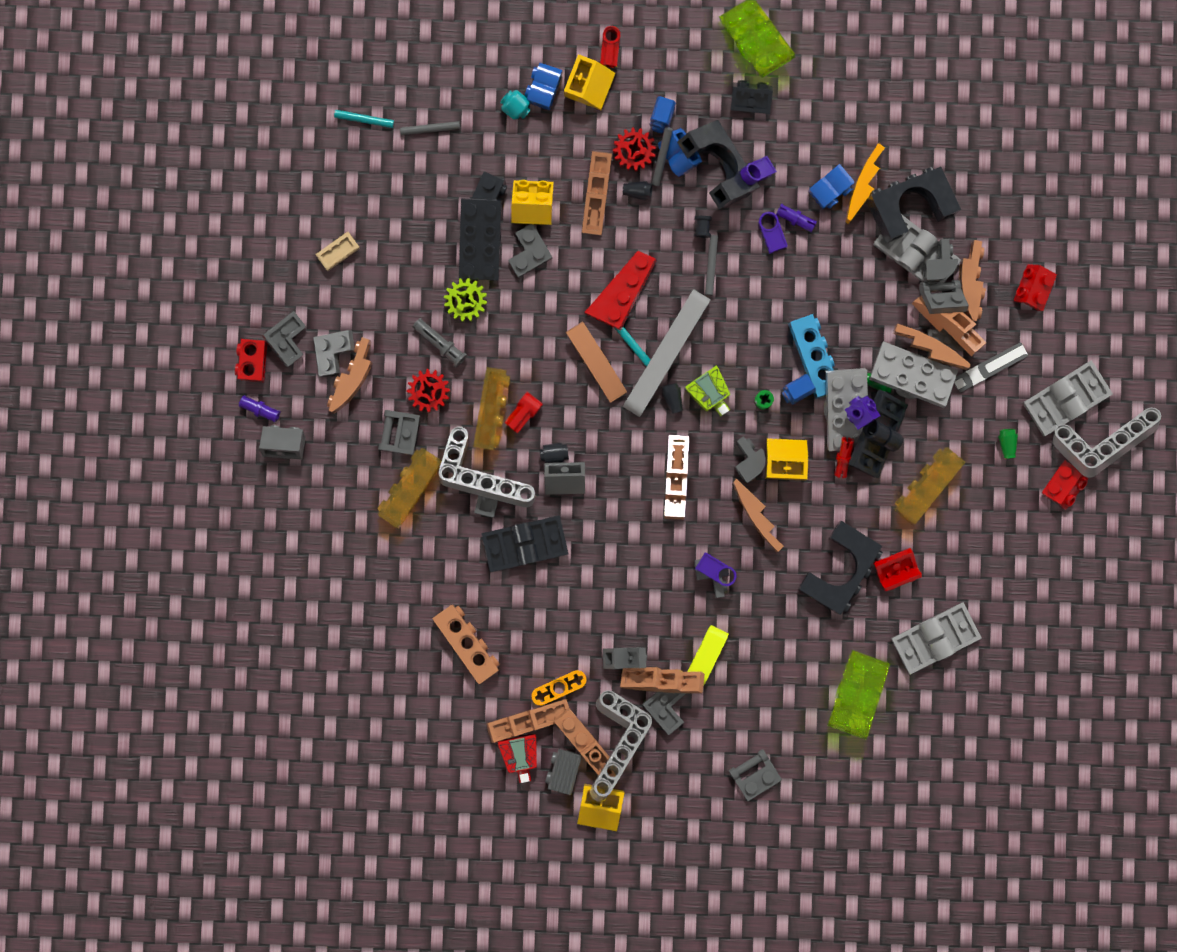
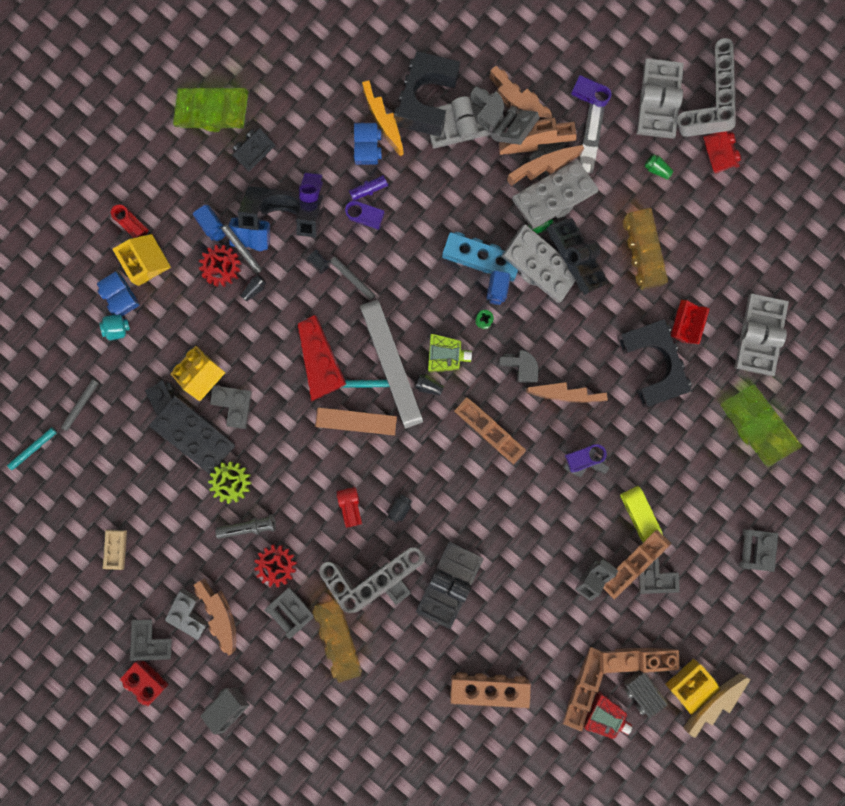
camera: 55 degrees left, 0 degrees up
dark purple pin [239,395,281,423] -> none
clear yellow brick [473,367,510,451] -> none
light orange beam [532,670,586,705] -> none
dark grey brick [545,462,585,495] -> none
nougat slope [582,151,612,235] -> none
light grey beam [590,690,652,801] -> none
yellow slope [765,439,808,480] -> none
red pin [834,437,854,478] -> none
dark purple brick [845,396,880,430] -> none
red bracket [1014,264,1057,311] -> none
none -> dark purple piece [571,76,611,107]
none -> tan slope [683,673,750,738]

